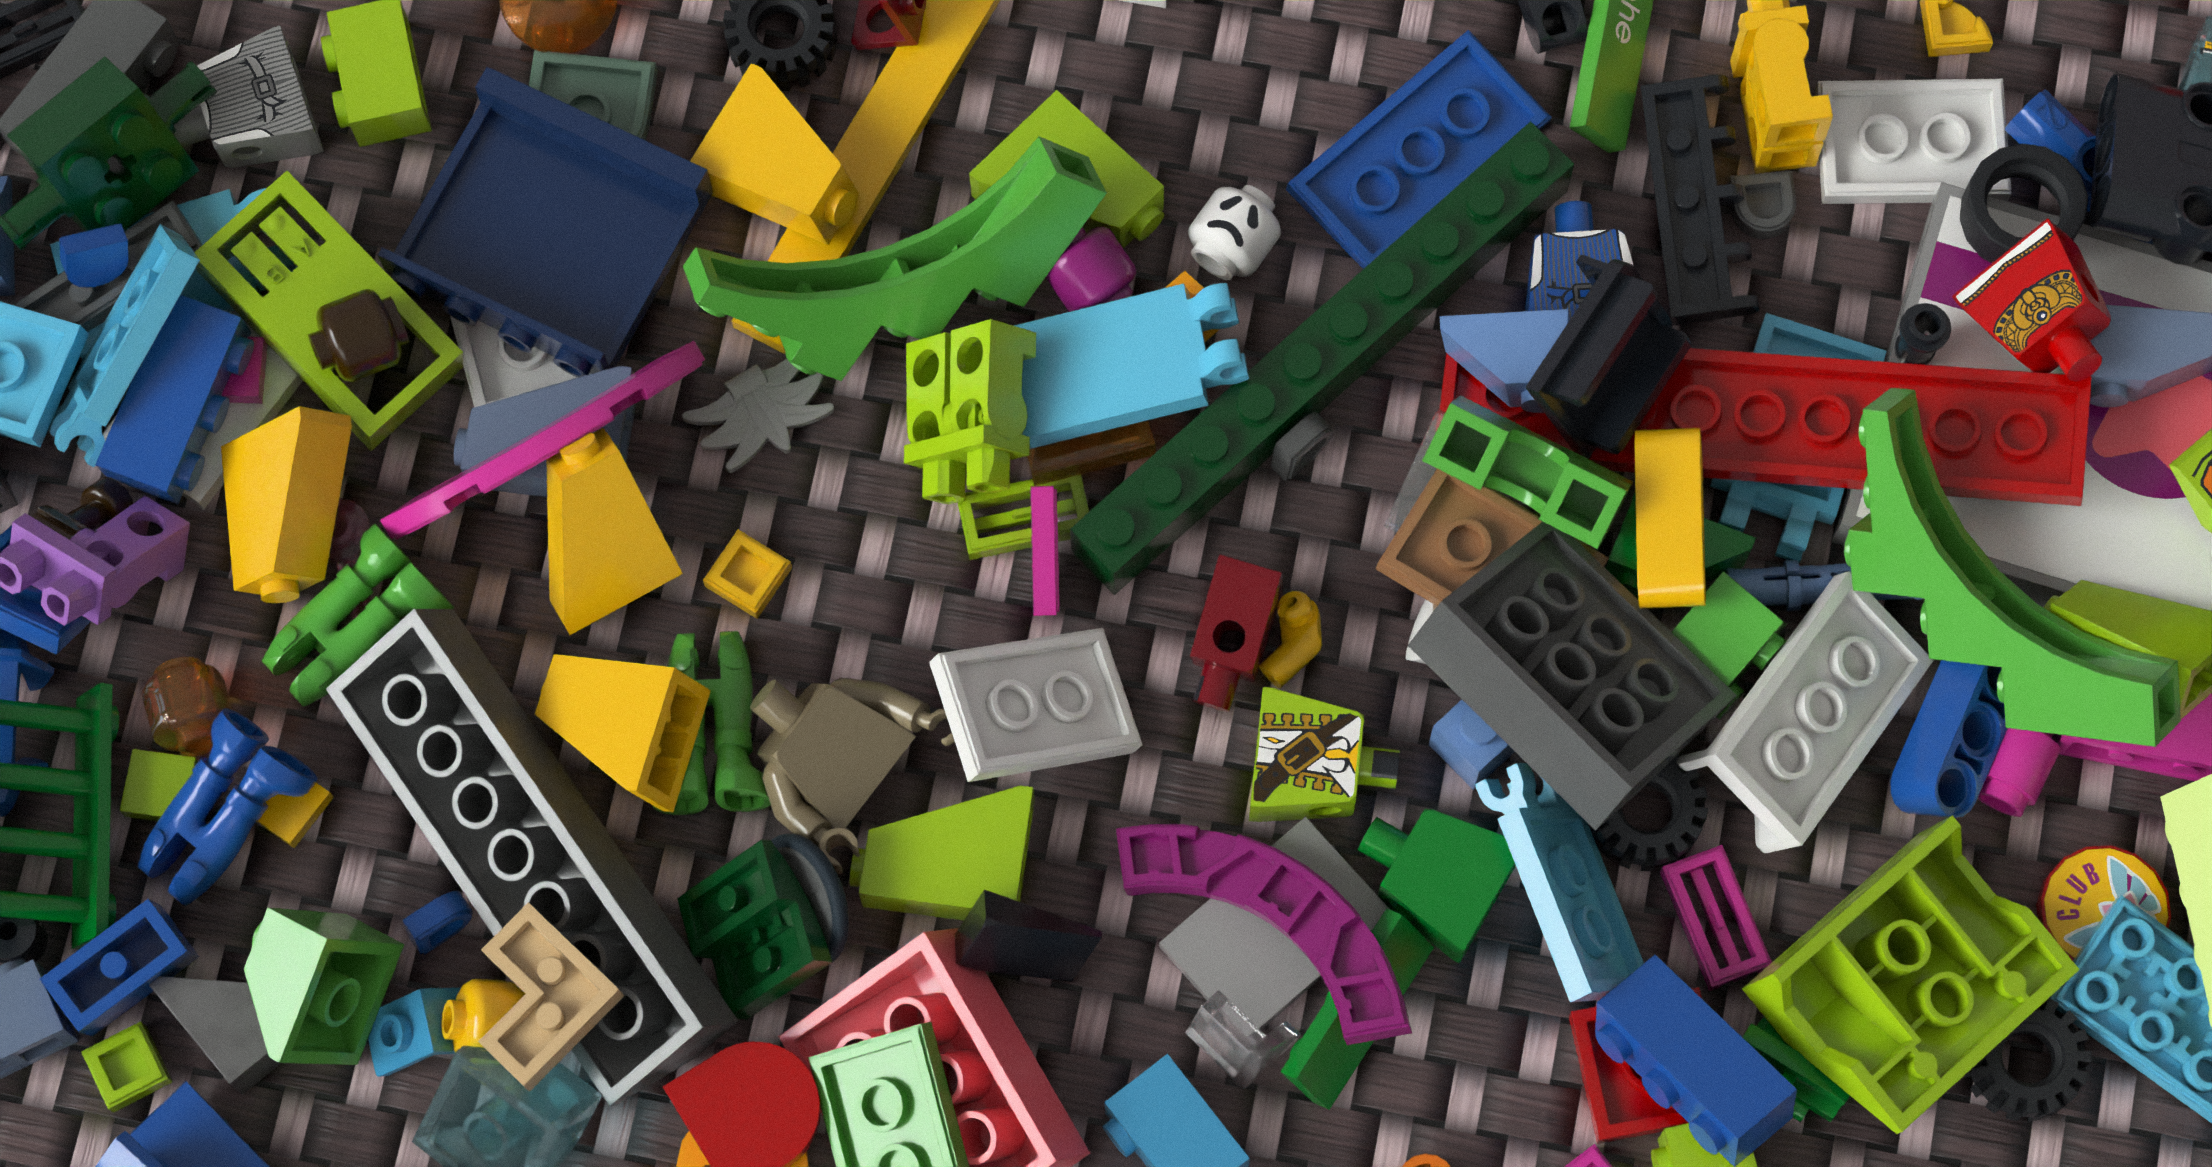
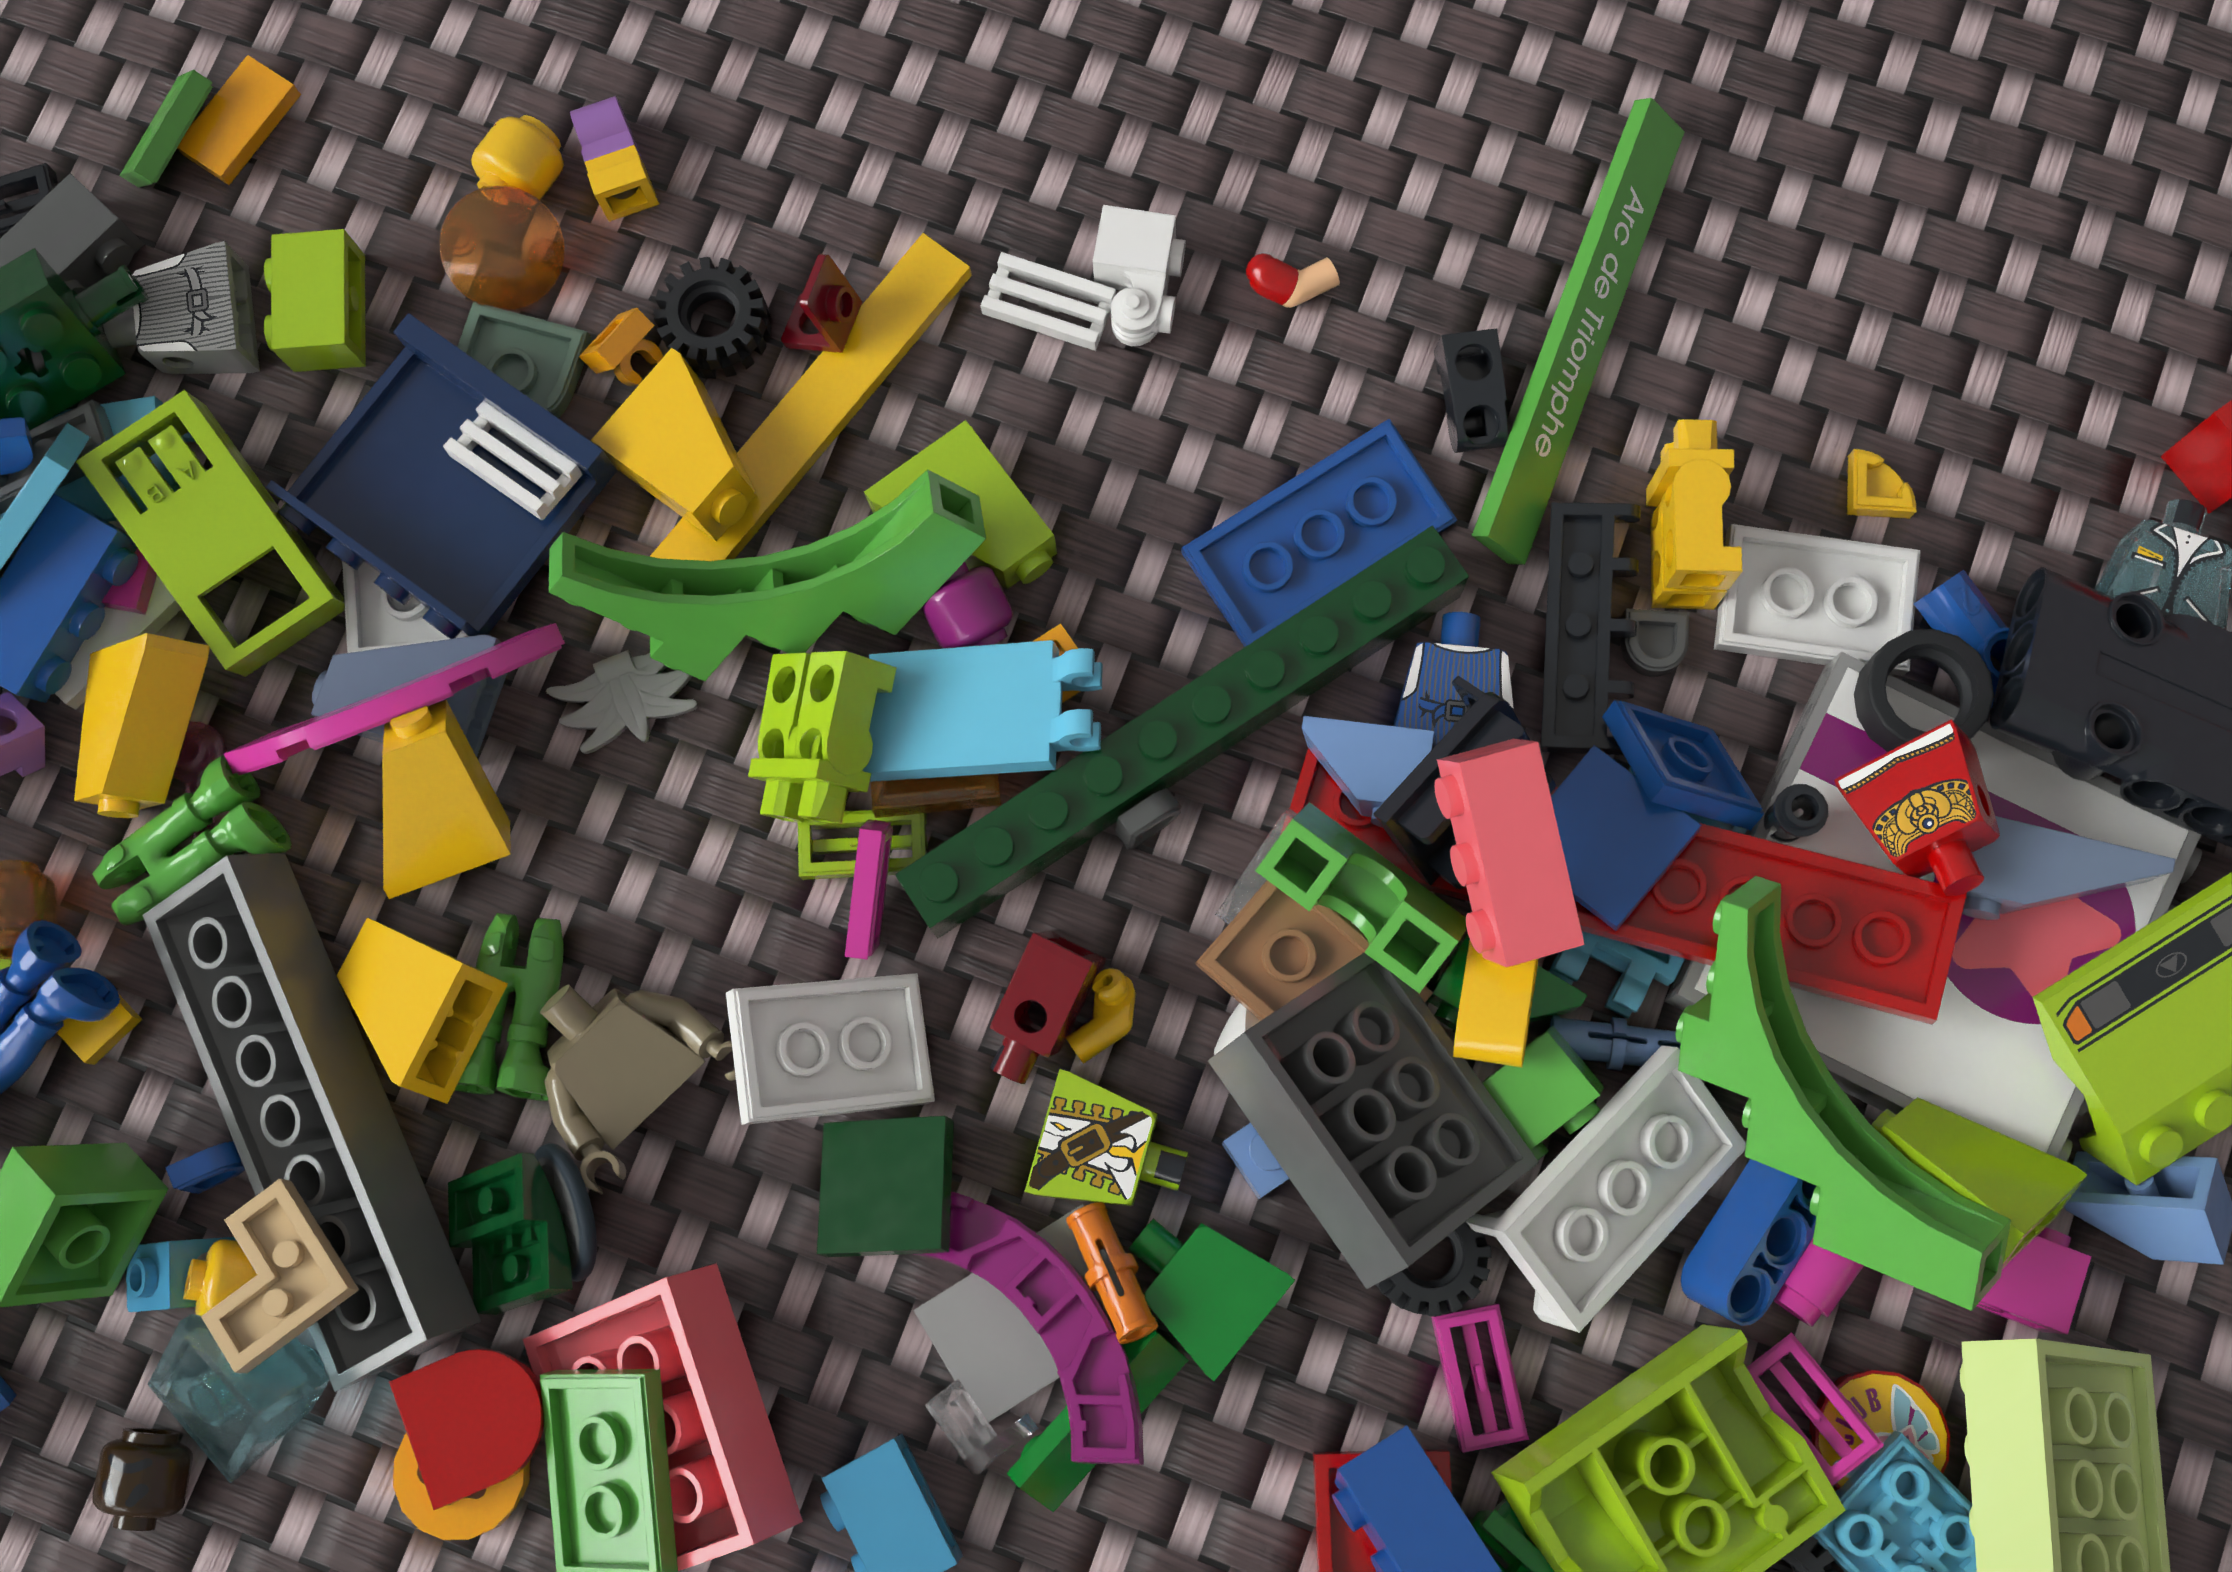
camera: 15 degrees right, 5 degrees up
dark brown head [308,289,409,382] -> none
yellow tile [703,529,792,619] -> none
lime slope [850,785,1035,921] -> none
black slope [955,889,1102,982] -> none
white head [1188,185,1281,280] -> none
medium azure tile [1475,763,1644,1003] -> none
none -> white tile [443,400,583,521]
none -> light orange tile [578,308,663,387]
none -> dark green tile [817,1116,954,1258]
none -> orange pin [1066,1202,1158,1344]
none -> coral brick [1434,739,1585,967]
none -> blue tile [1551,745,1701,931]
none -> blue tile [1602,700,1764,830]
none -> dark pink tile [1747,1332,1884,1486]

